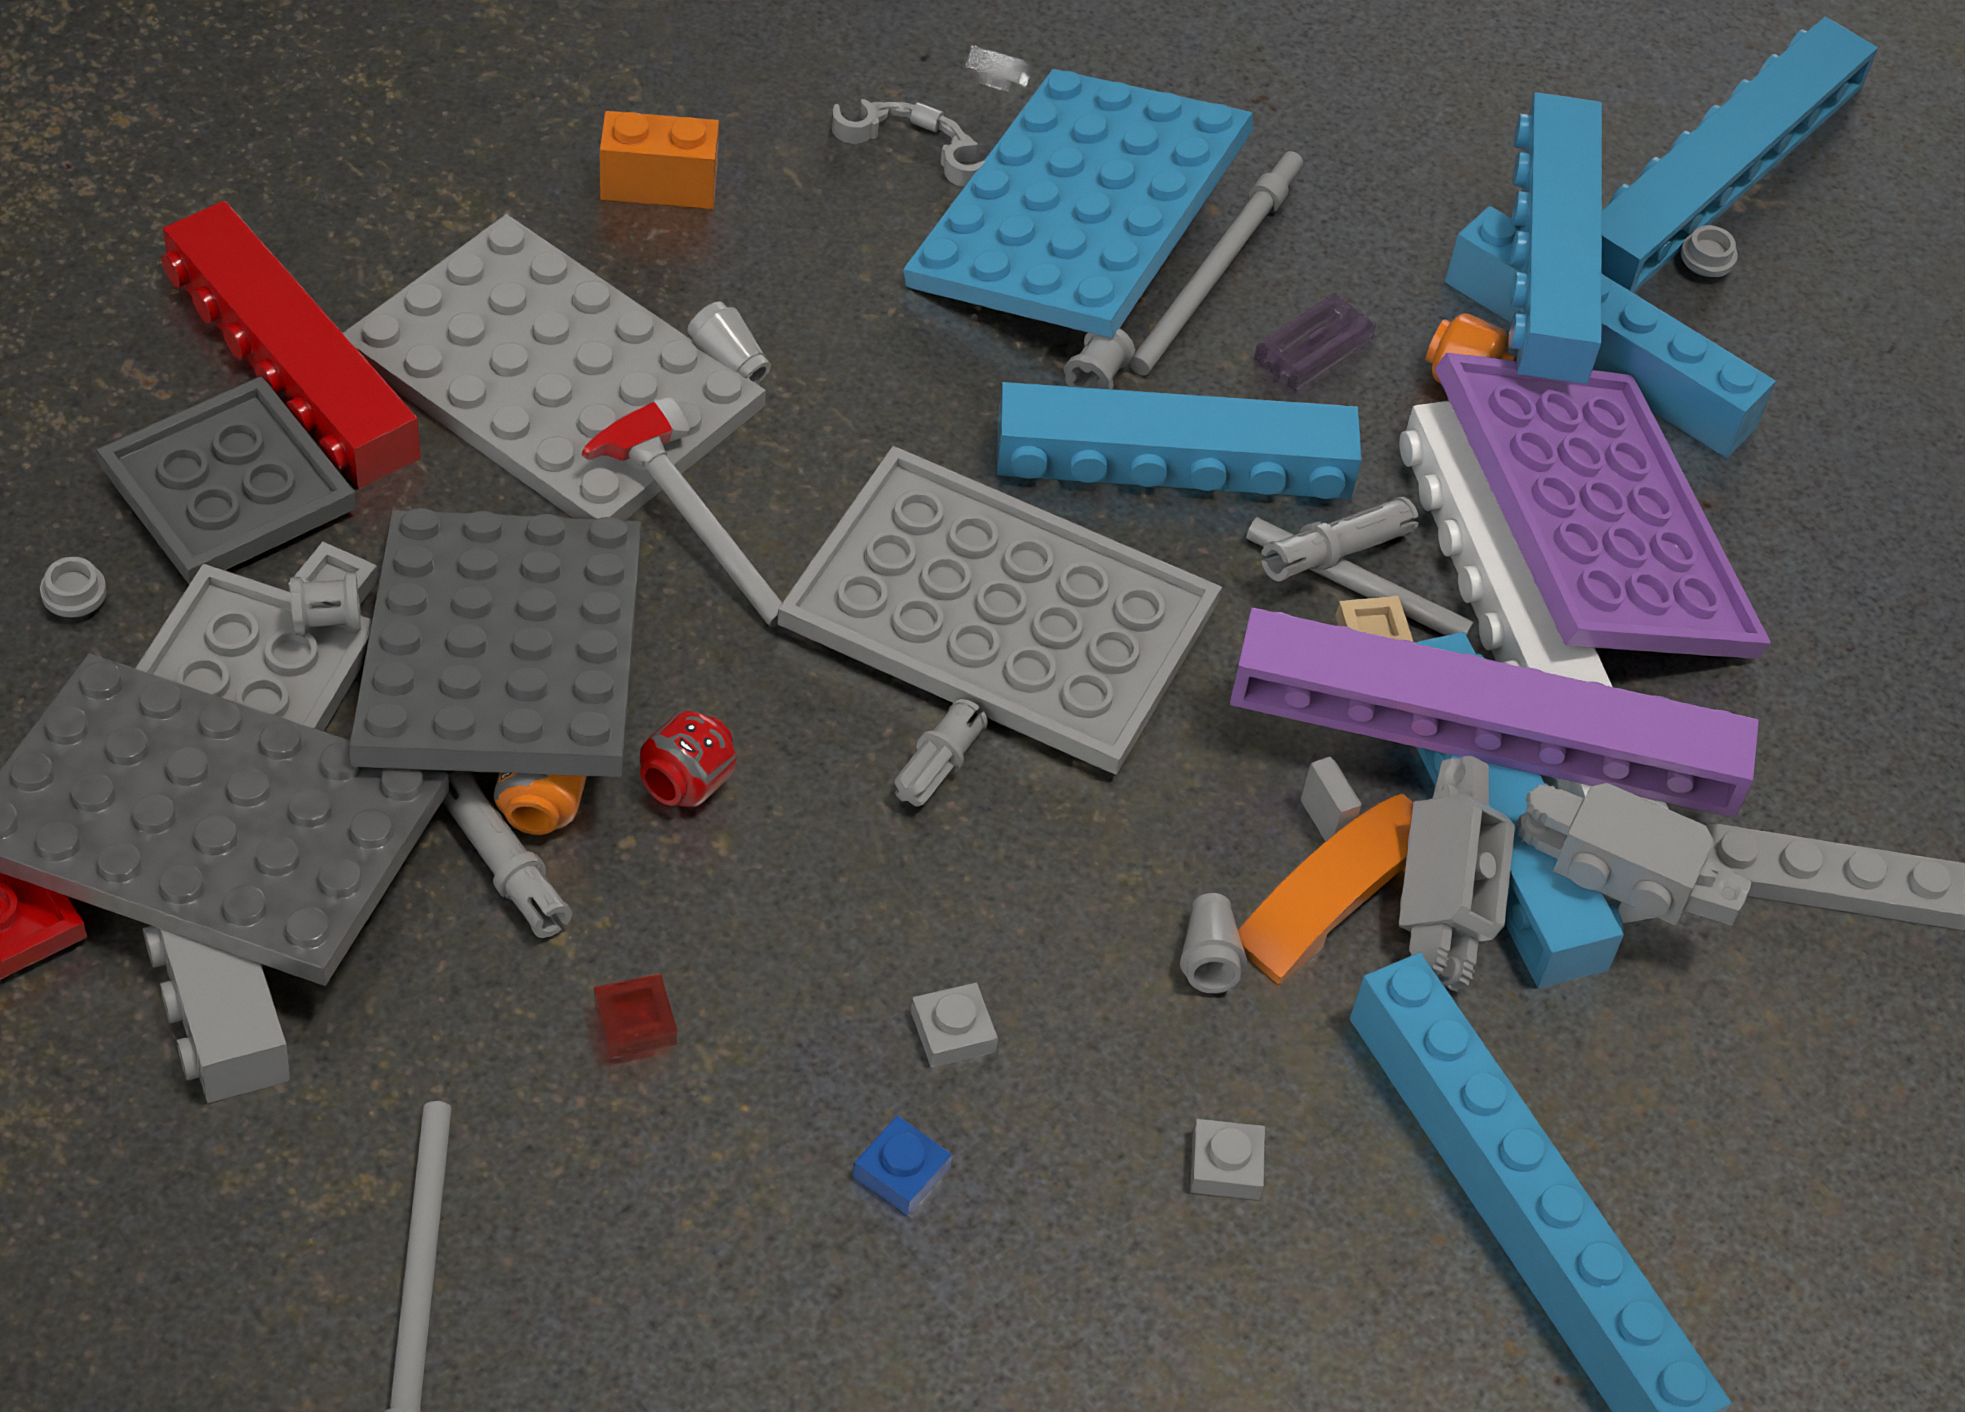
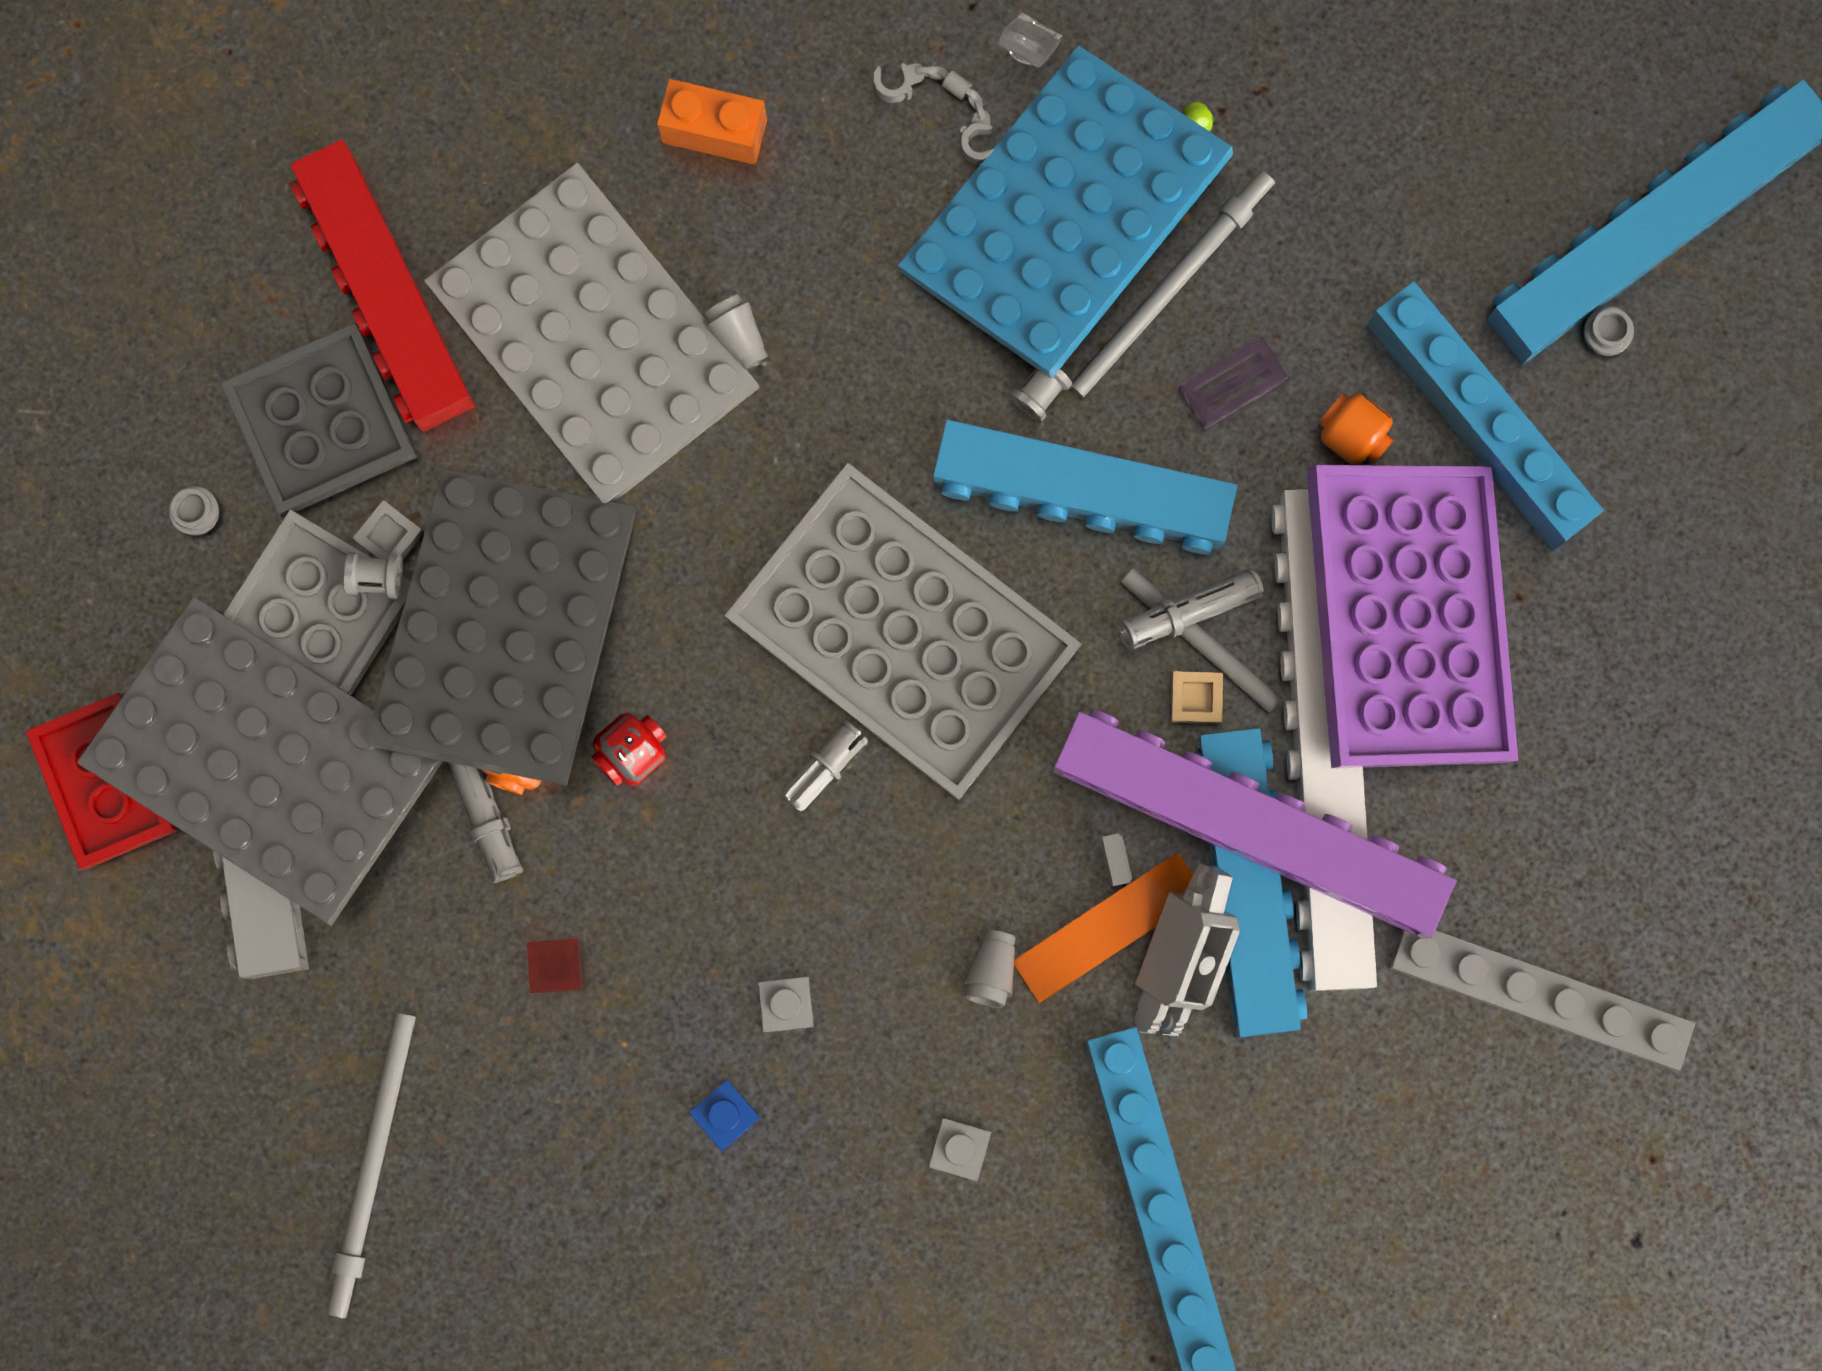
camera: 20 degrees right, 30 degrees up
light grey piece [581,398,782,627] -> none
dark azure brick [1508,92,1602,384] -> none
light grey hinge [1517,783,1752,926] -> none

